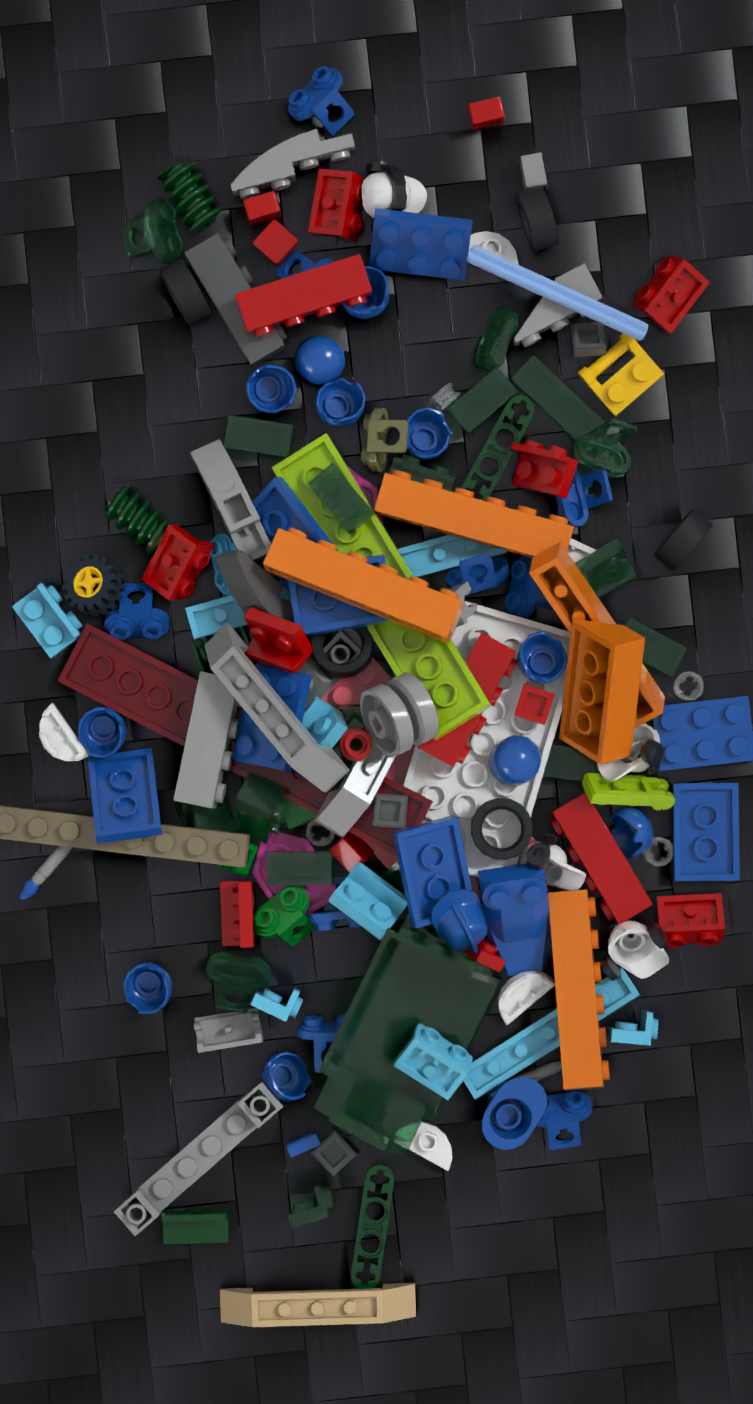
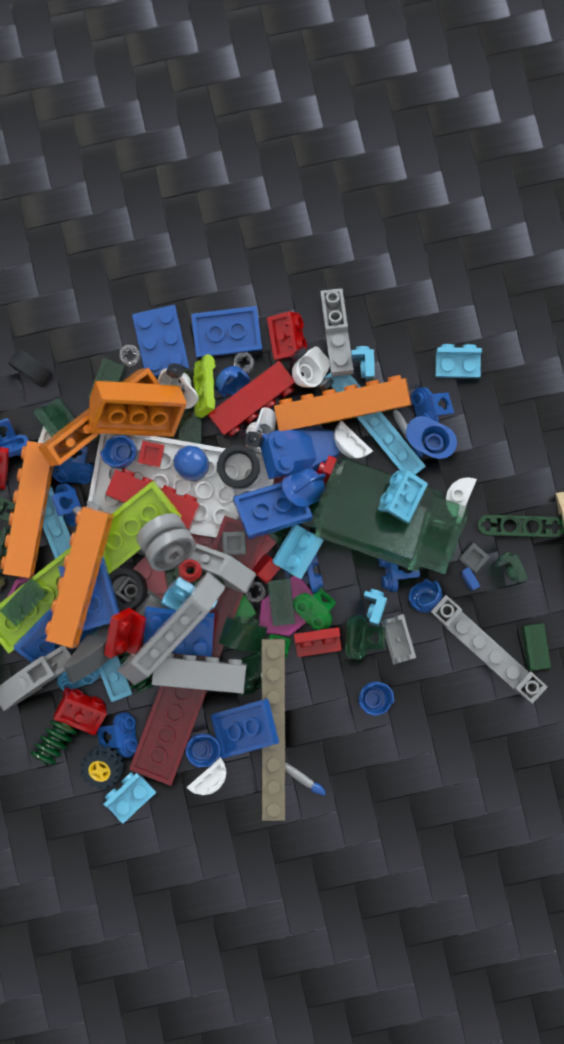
camera: 90 degrees left, 5 degrees down
none -> light grey slope [320,288,354,377]
none -> medium azure bracket [436,344,482,378]

